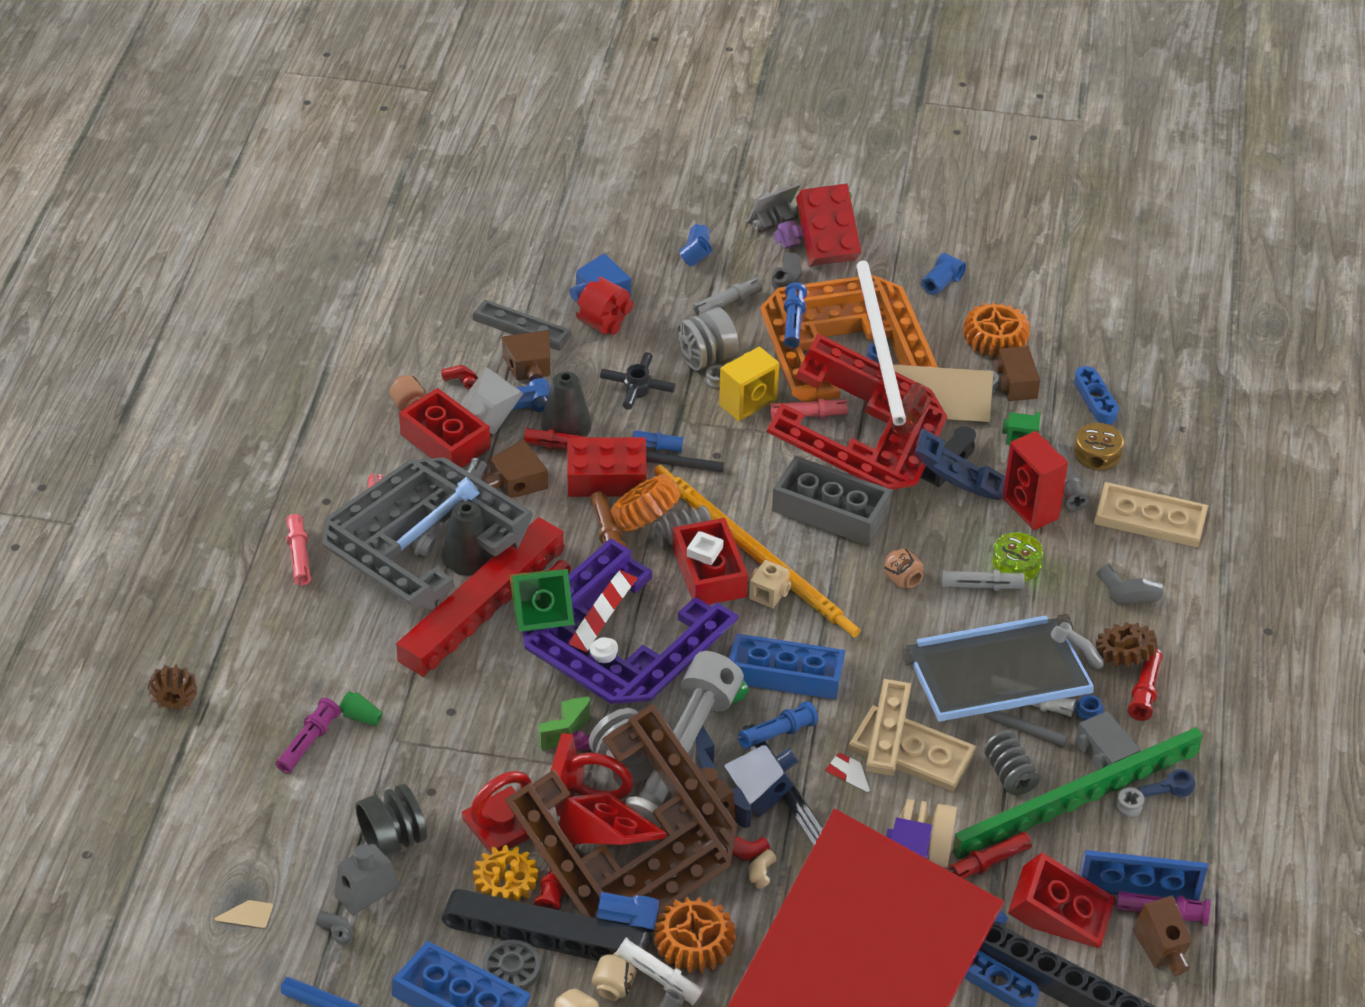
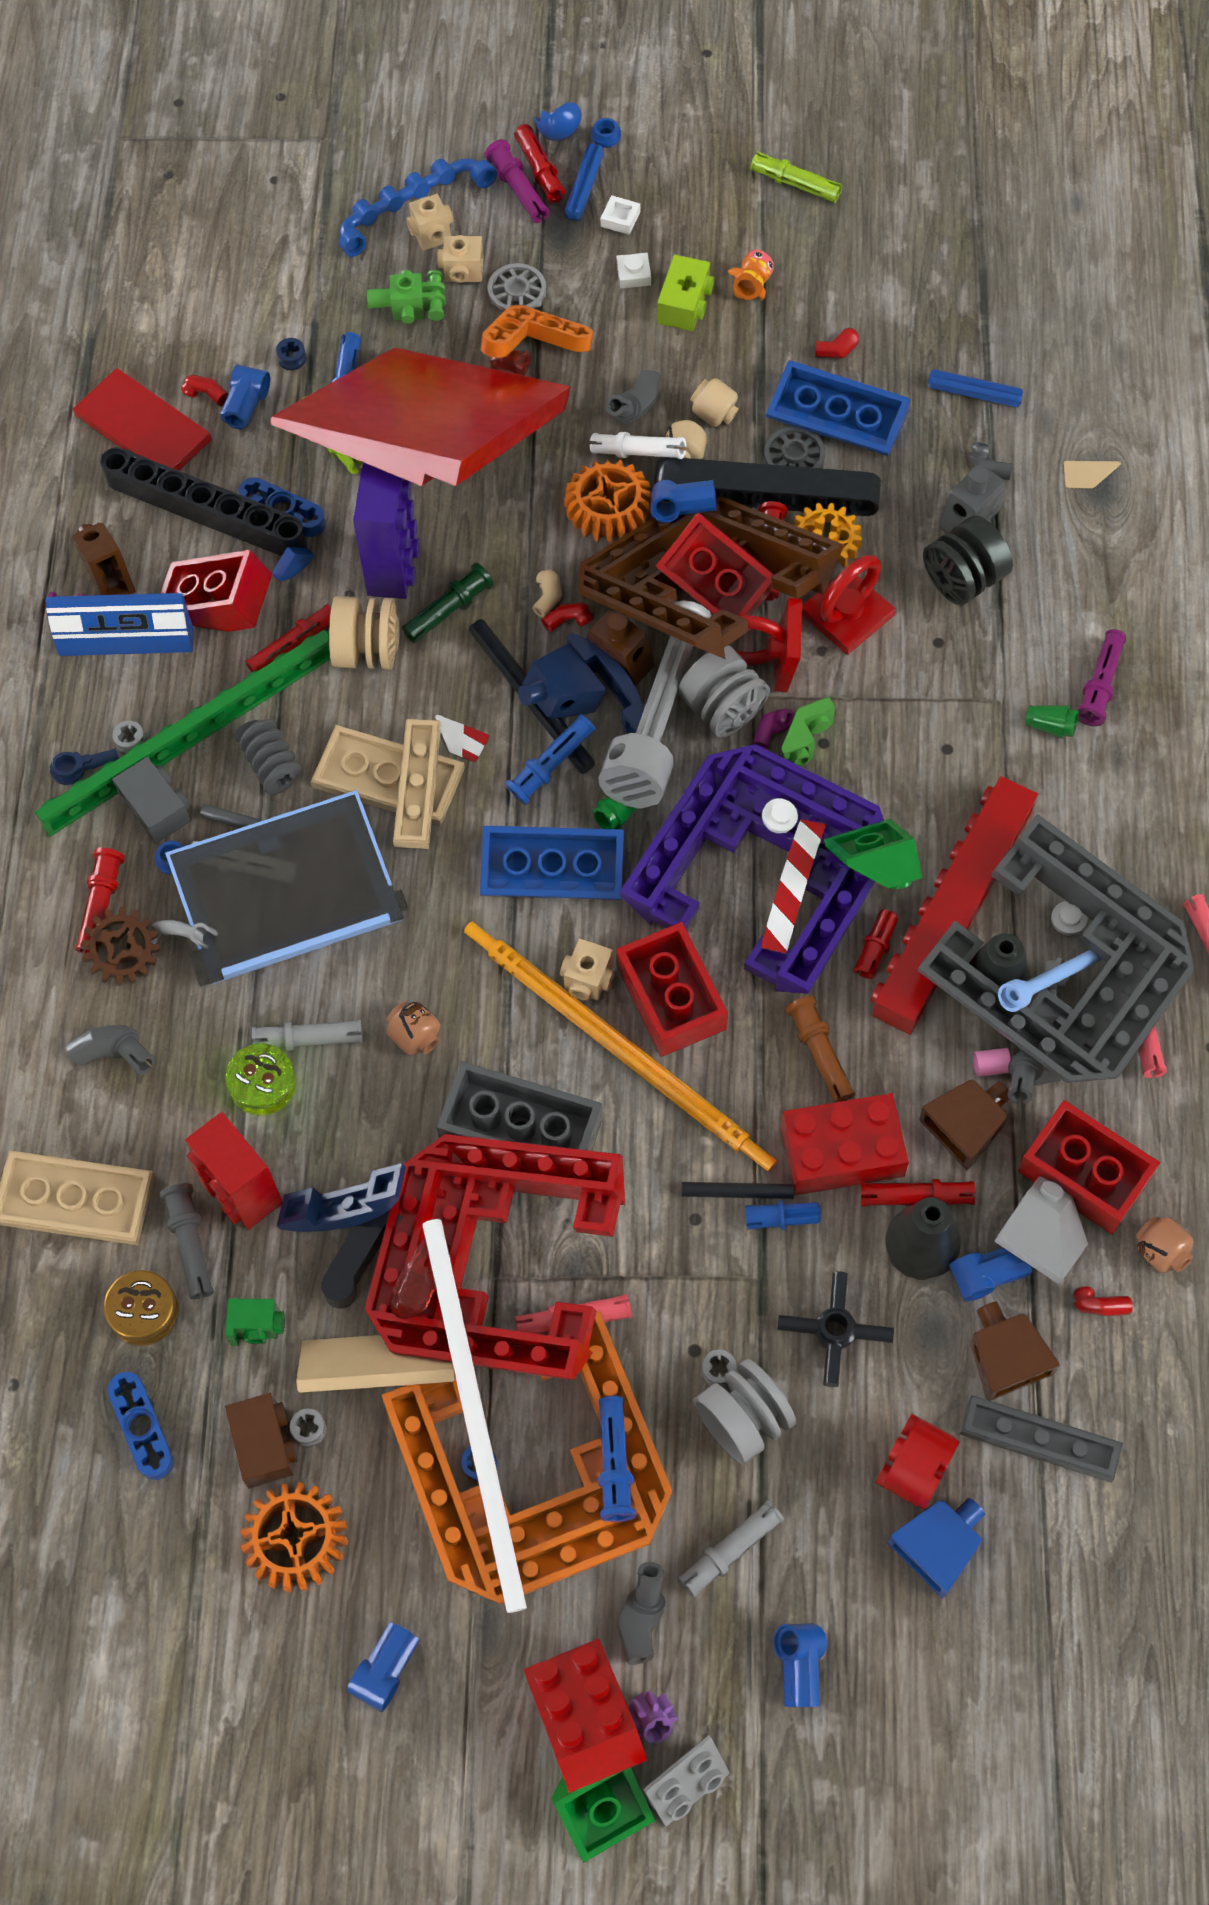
camera: 175 degrees right, 20 degrees up
orange gear [611,475,681,532] -> none
light grey piece [655,506,712,548] -> none
white plate [687,531,723,565] -> none
yellow brick [719,346,779,421] -> none

